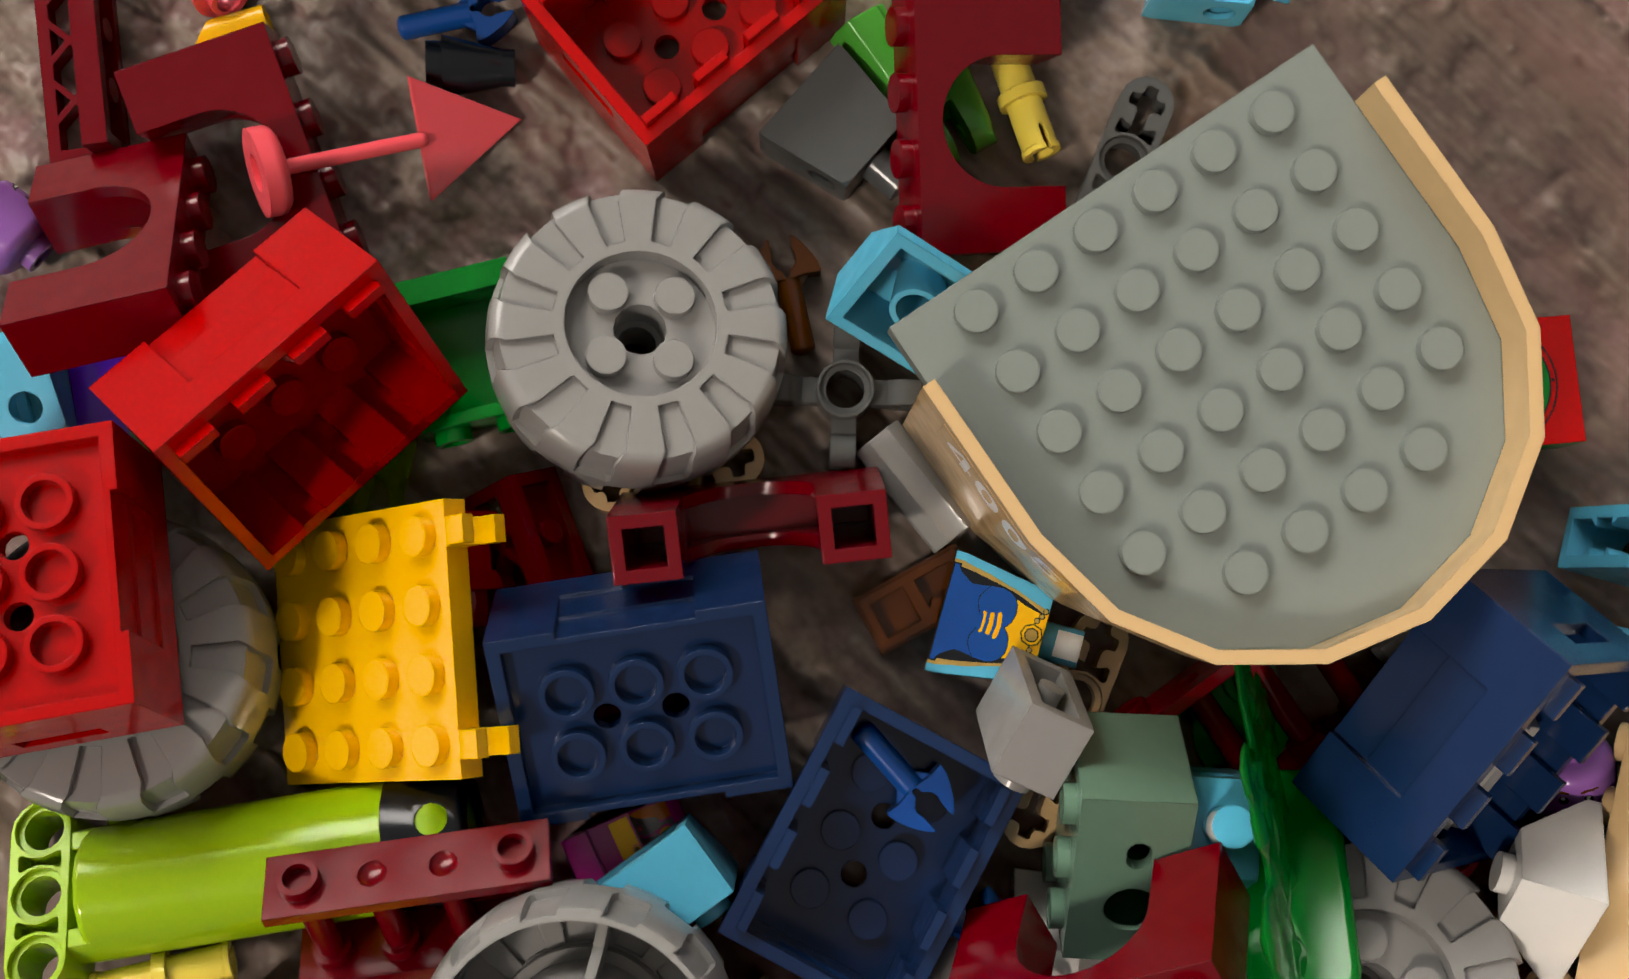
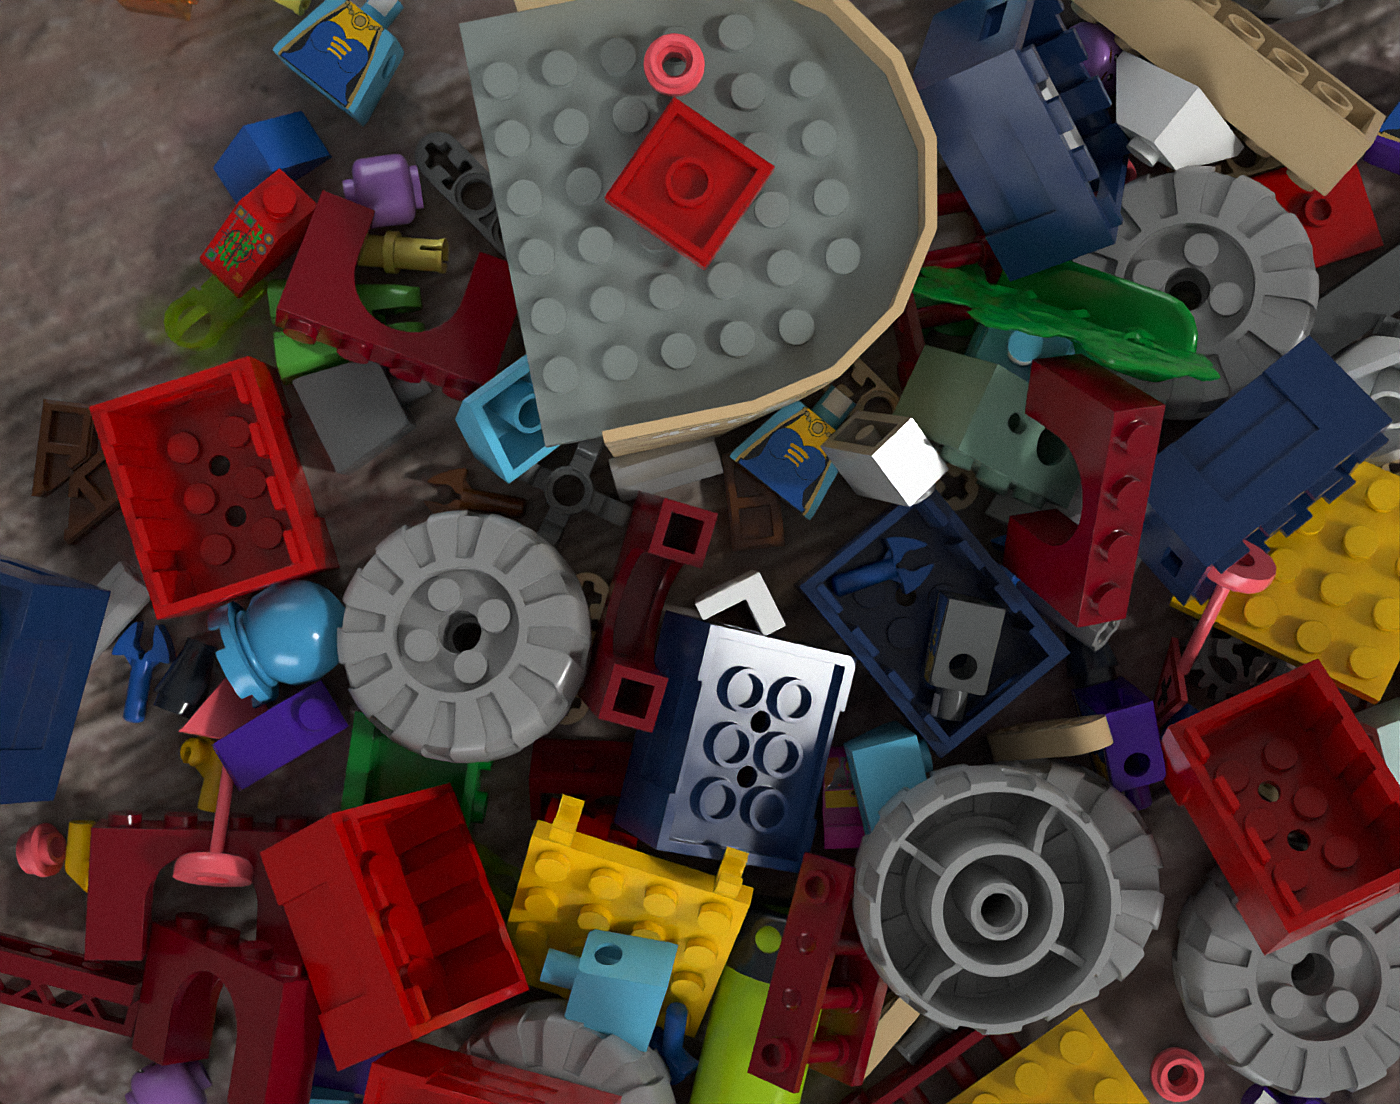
camera: 60 degrees left, 5 degrees up
none -> yellow arm [180,736,223,813]
none -> dark azure tile [207,578,345,709]
none -> dark purple slope [211,680,349,792]
none -> medium lavender head [342,154,424,229]
none -> medium azure torso [540,929,678,1053]
none -> red plate [604,97,775,271]
none -> coral plate [644,33,705,97]
none -> blue bar [648,1002,699,1085]
none -> white fence [695,570,786,636]
none -> dark grey torso [923,590,1006,721]

